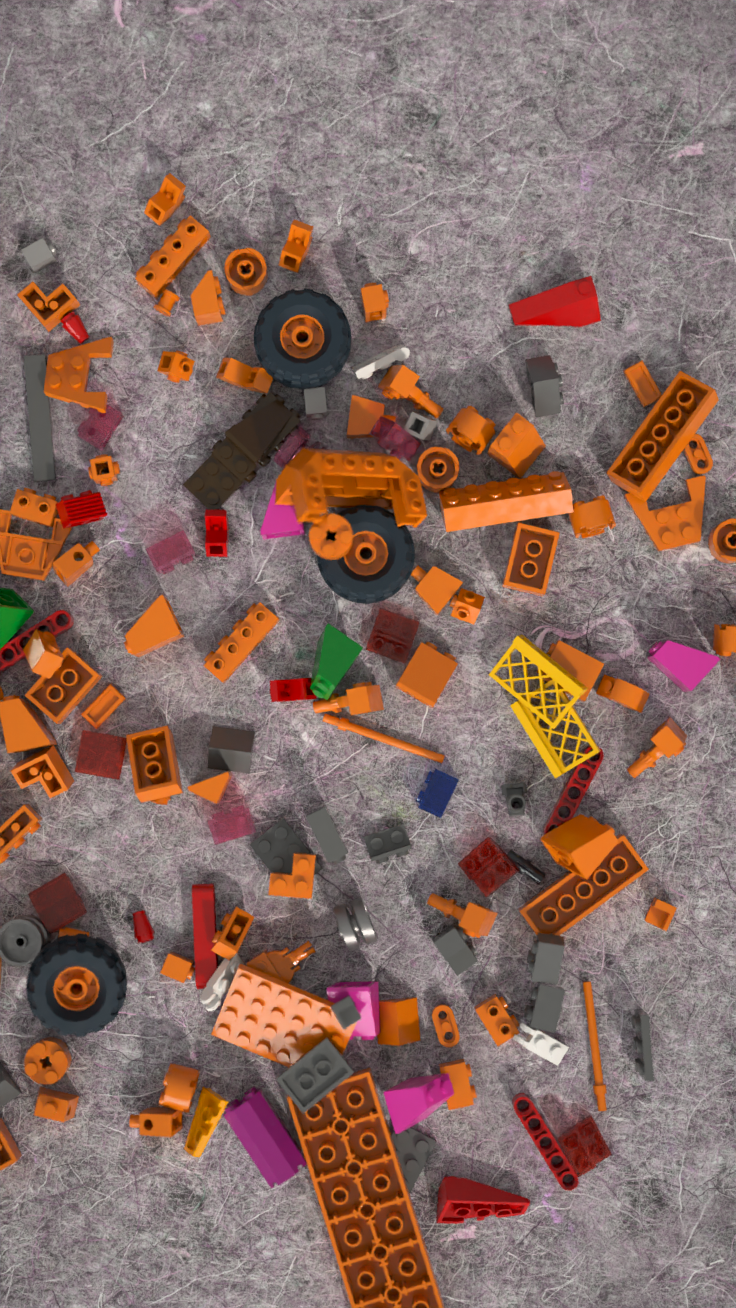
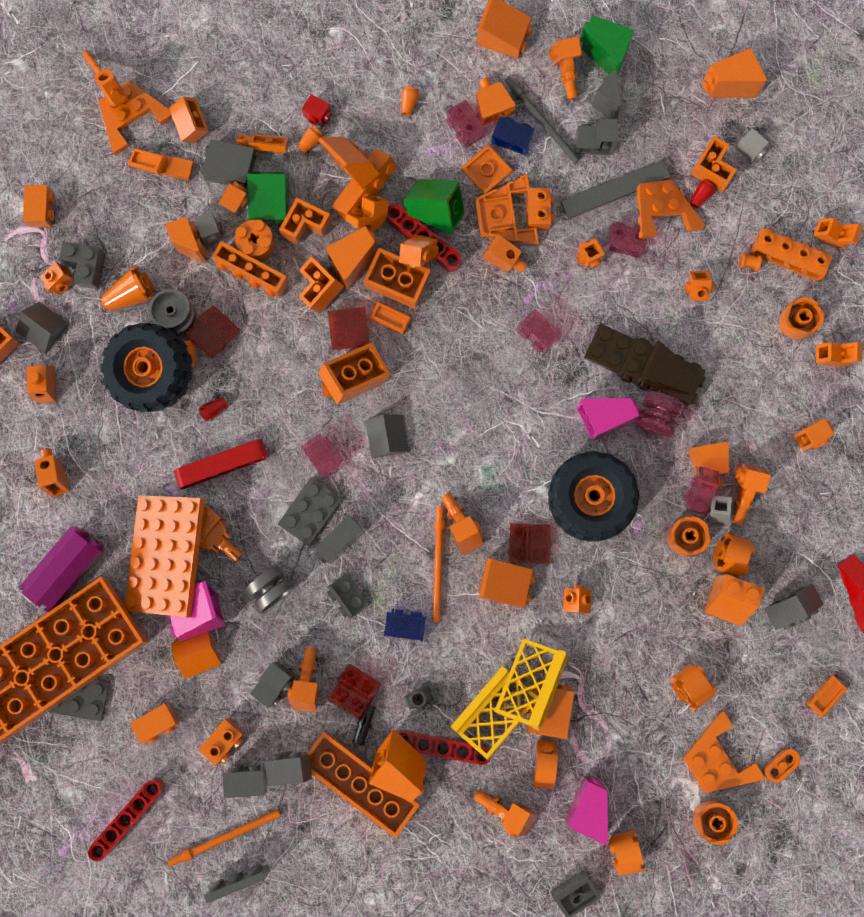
camera: 75 degrees right, 5 degrees down
orange brick [24,1037,72,1085] -> none
red brick [56,490,107,529] -> none
orange slope [124,595,184,657] -> none
orange brick [159,1063,200,1113] -> none
orange brick [160,951,195,983] -> none
light orange wing [184,1087,228,1157] -> none
orange slope [187,771,232,804] -> none
orange slope [191,270,226,326] -> none
white hinge [199,953,244,1011] -> none
orange brick [204,602,280,683] -> none
red brick [205,509,229,557] -> none
orange brick [211,906,255,961] -> none
orange brick [216,357,273,394] -> none
black wheel [254,288,351,390] -> none
orange brick [268,852,316,899] -> none
red brick [269,678,317,702] -> none
orange wedge [275,448,427,527] -> none
dark grey plate [276,1037,354,1113] -> none
light grey brick [304,387,328,421] -> none
orange brick [309,514,353,560] -> none
green slope [310,623,363,700] -> none
dark grey panel [330,996,361,1030] -> none
white hinge [352,344,410,379] -> none
dark pink slope [383,1073,454,1134] -> none
orange torso [411,565,463,615] -> none
orange plate [432,1004,460,1047] -> none
red wedge [436,1176,530,1224] -> none
orange brick [439,471,573,532] -> none
orange brick [502,523,560,597] -> none
white hinge [513,1023,569,1066] -> none
clear red slope [557,1115,612,1177] -> none
orange brick [606,371,719,502] -> none
orange panel [644,897,677,931] -> none

